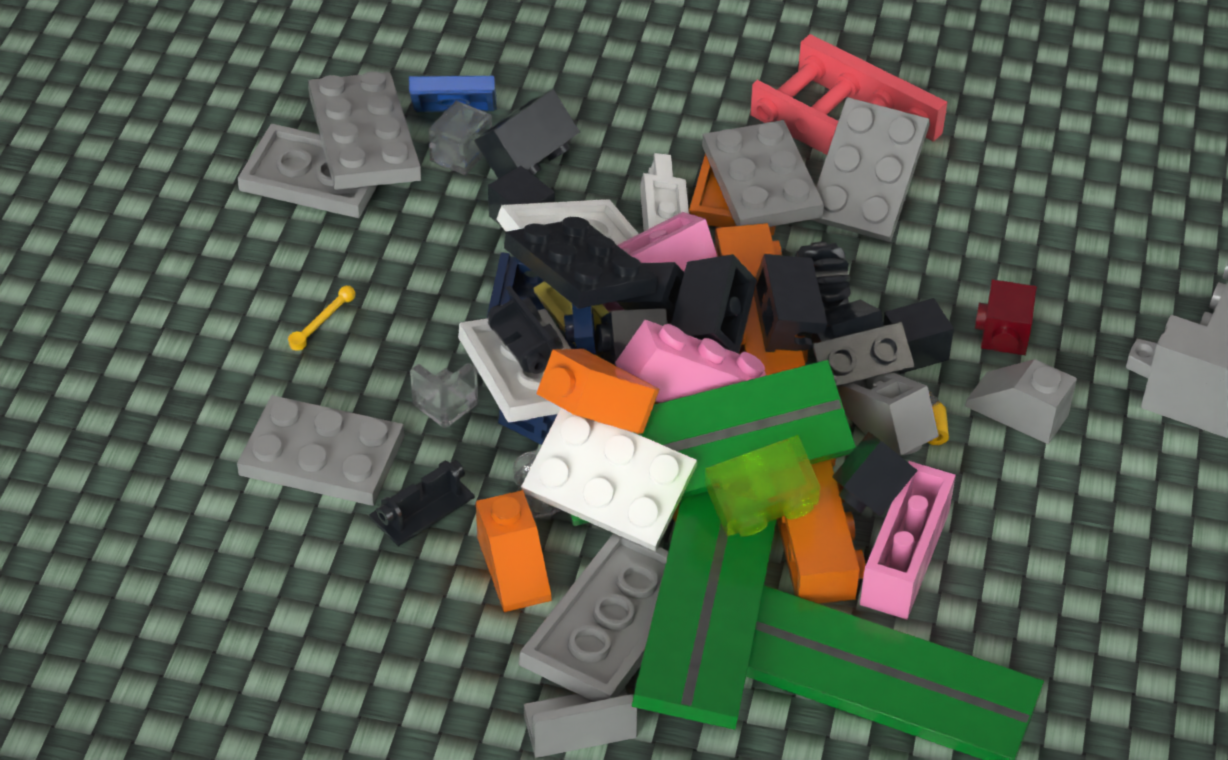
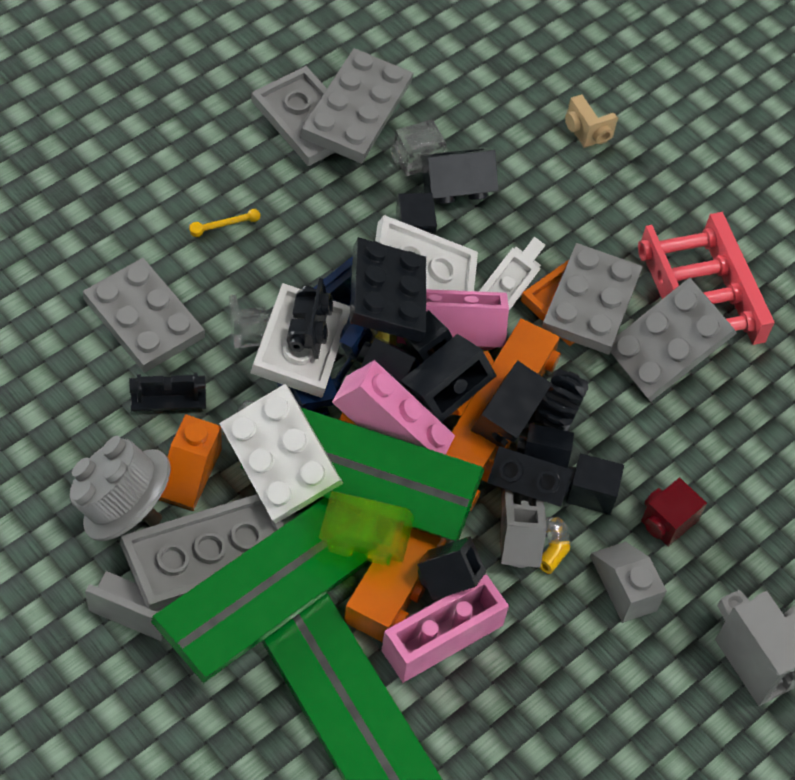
camera: 30 degrees right, 10 degrees up
blue tile [409,76,497,112] -> none
orange slope [536,349,660,434] -> none
none -> light grey piece [69,436,170,541]
none -> tan bracket [565,94,618,148]

